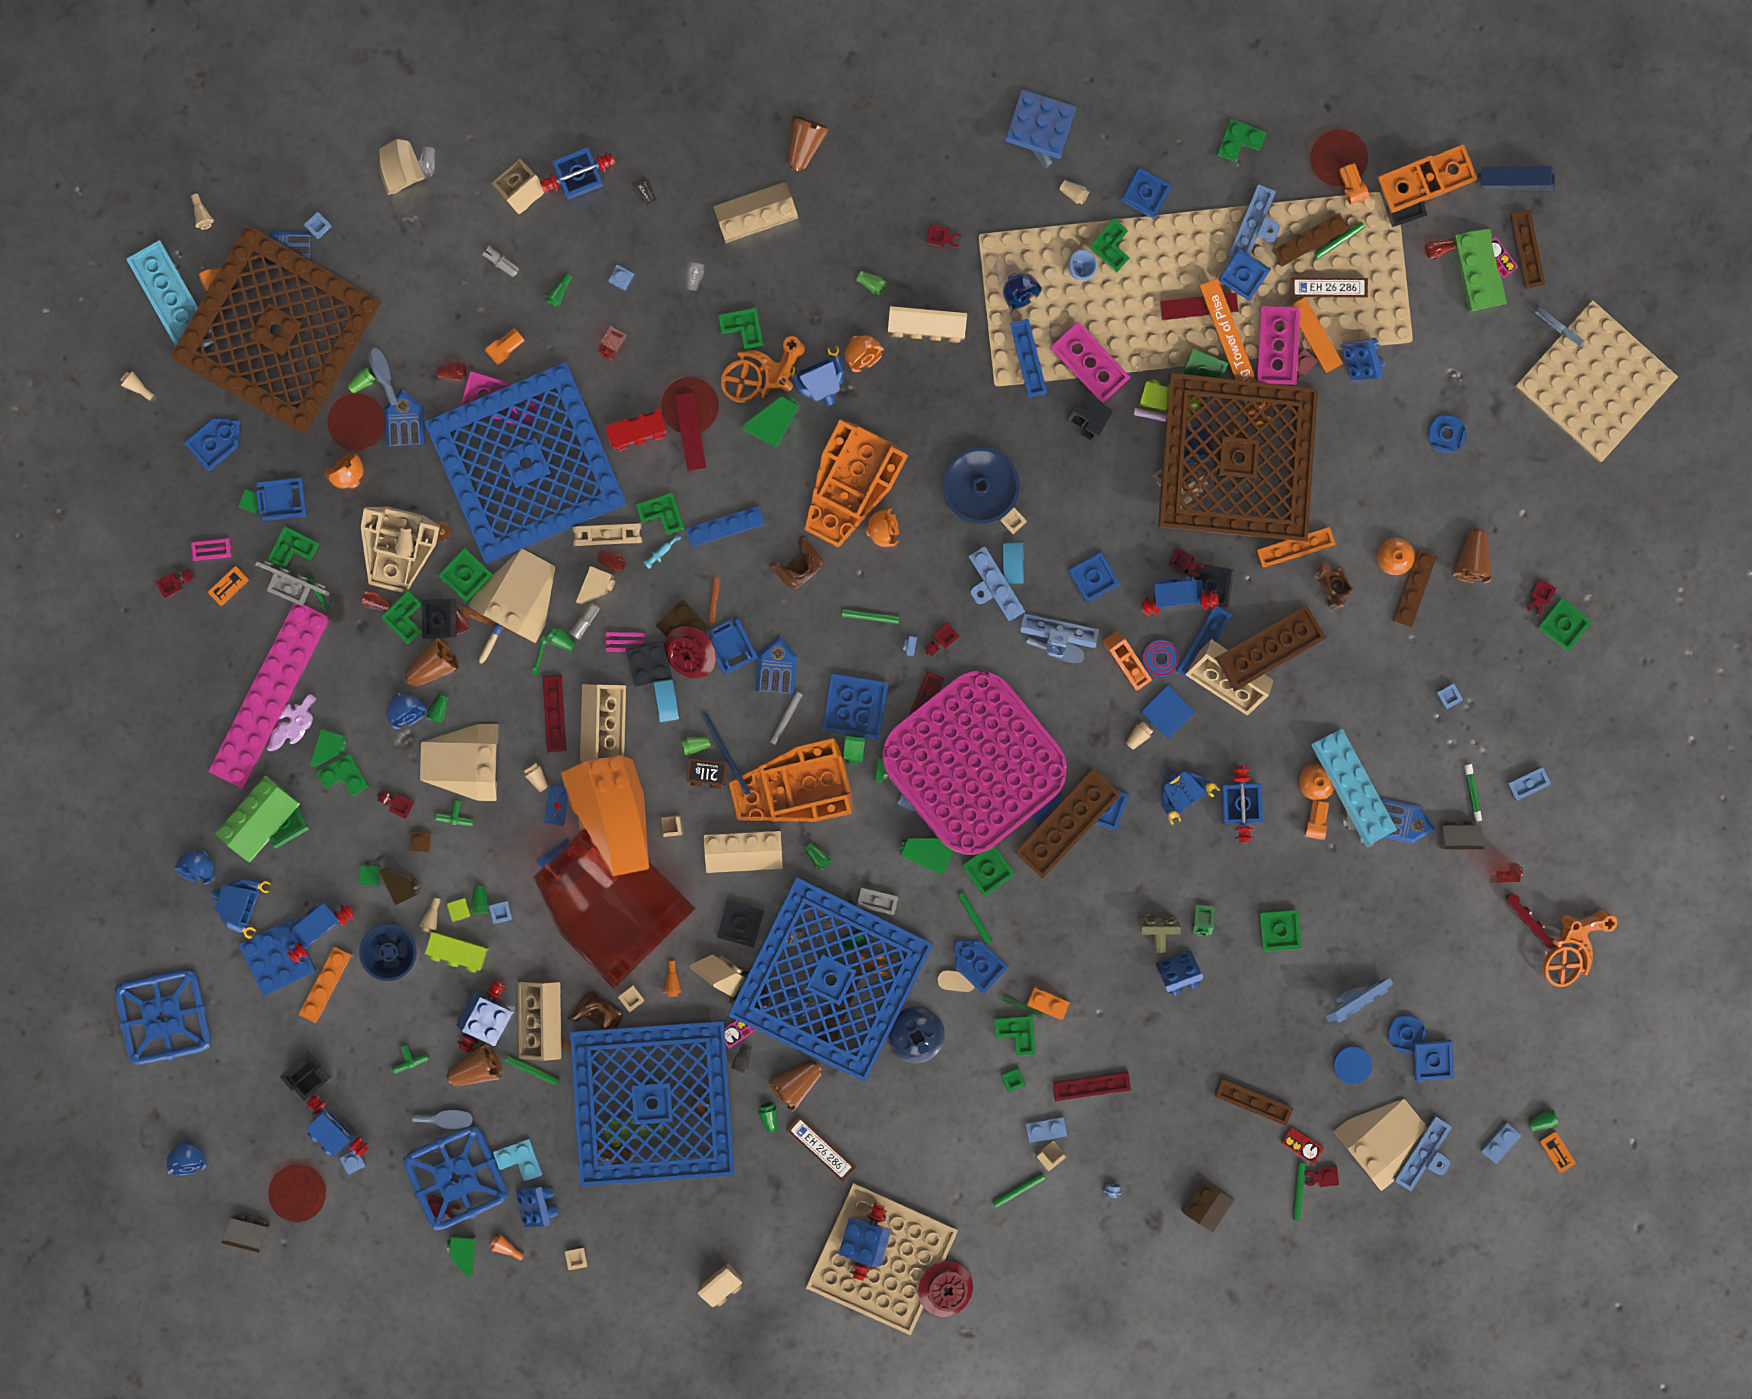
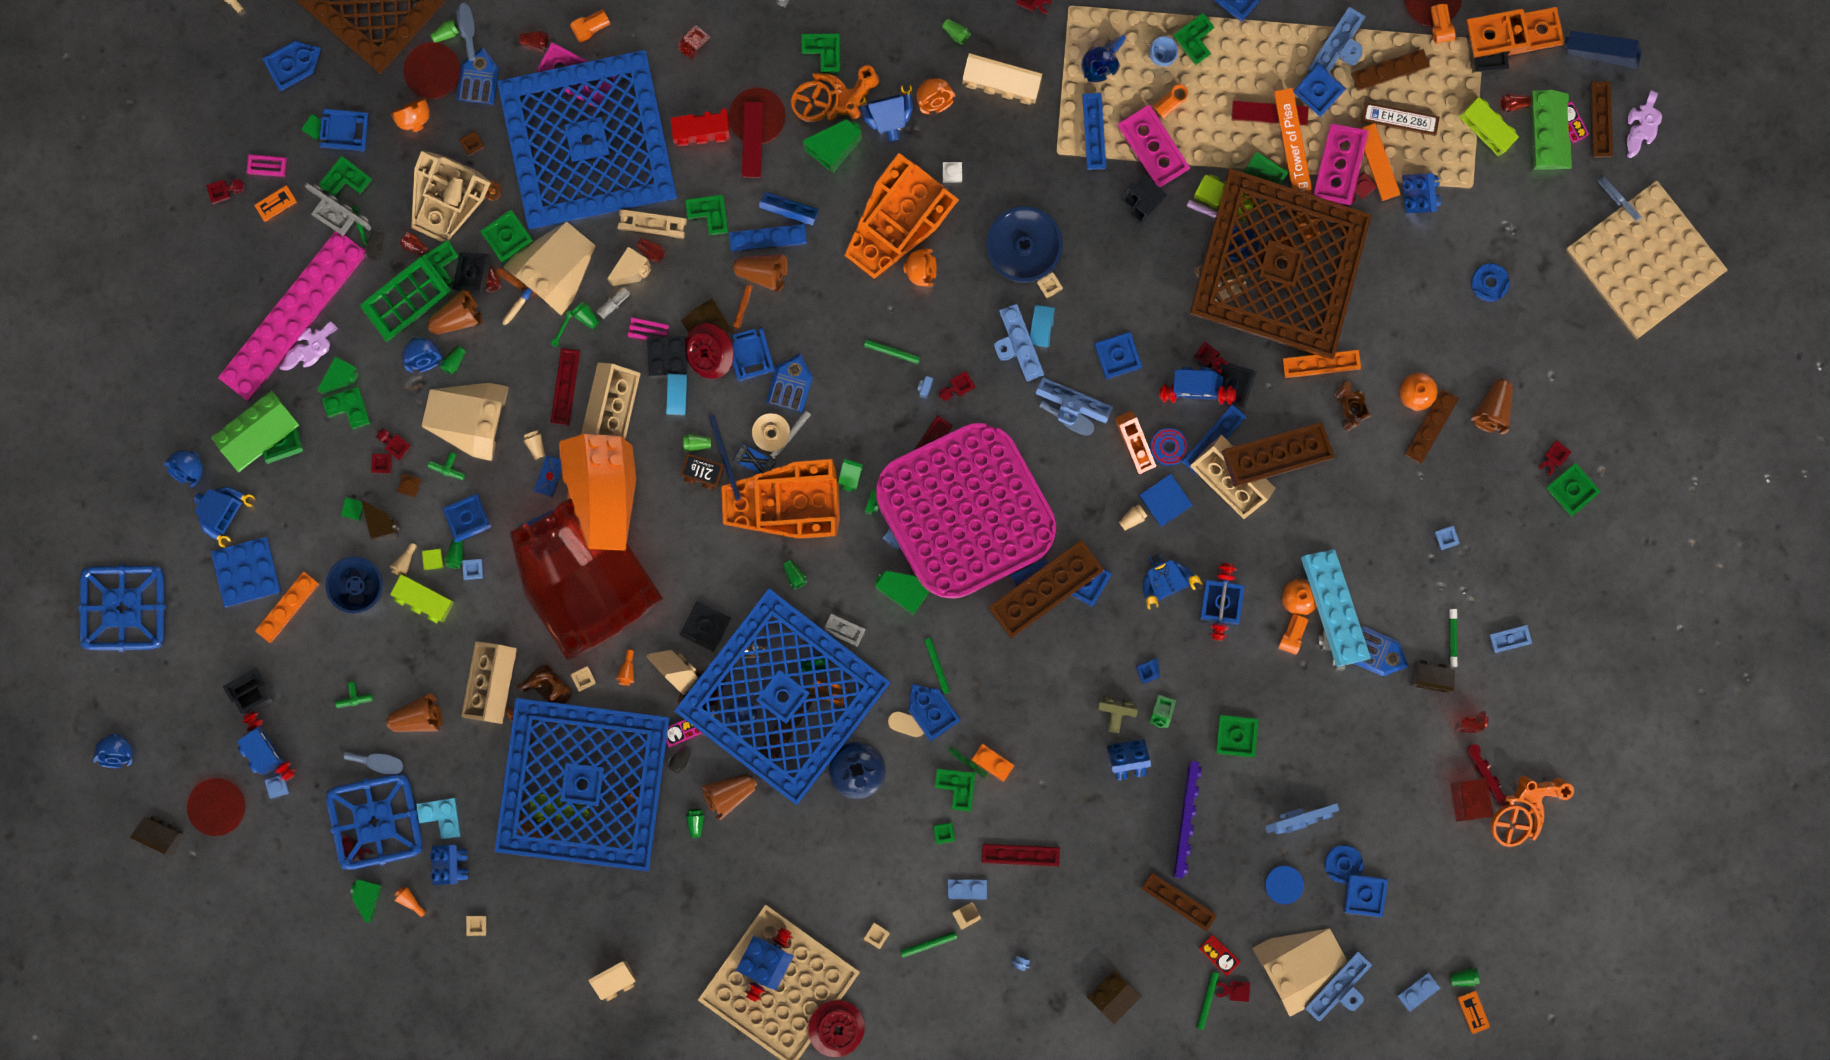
camera: 10 degrees right, 5 degrees down
blue brick [287,903,354,963] -> none
brick [456,980,513,1053] -> none
green bar [504,1055,560,1086] -> none
medium azure piece [643,535,681,569] -> none
tan panel [661,815,683,837] -> none
tan slope [704,830,783,873] -> none
reddish brown hair [769,535,823,589] -> none
tile [786,1115,856,1182] -> none
blue plate [822,674,888,740] -> none
green plate [962,846,1015,897] -> none
green bar [1313,221,1366,260] -> none
none -> green piece [360,254,452,342]
none -> dark red tile [371,454,392,474]
none -> blue tile [442,493,492,543]
none -> reddish brown tile [459,131,485,157]
none -> dark orange cone [733,254,788,292]
none -> tile [733,443,776,474]
none -> tan dish [752,413,790,452]
none -> blue plate [759,191,819,225]
none -> tan plate [864,923,890,949]
none -> white plate [943,162,962,182]
none -> blue slope [1104,34,1126,55]
none -> blue slope [1136,658,1160,684]
none -> orange piece [1152,84,1188,119]
none -> dark purple plate [1173,761,1202,879]
none -> clear red slope [1450,778,1493,822]
none -> lime brick [1458,97,1519,156]
none -> lavender piece [1627,91,1662,158]

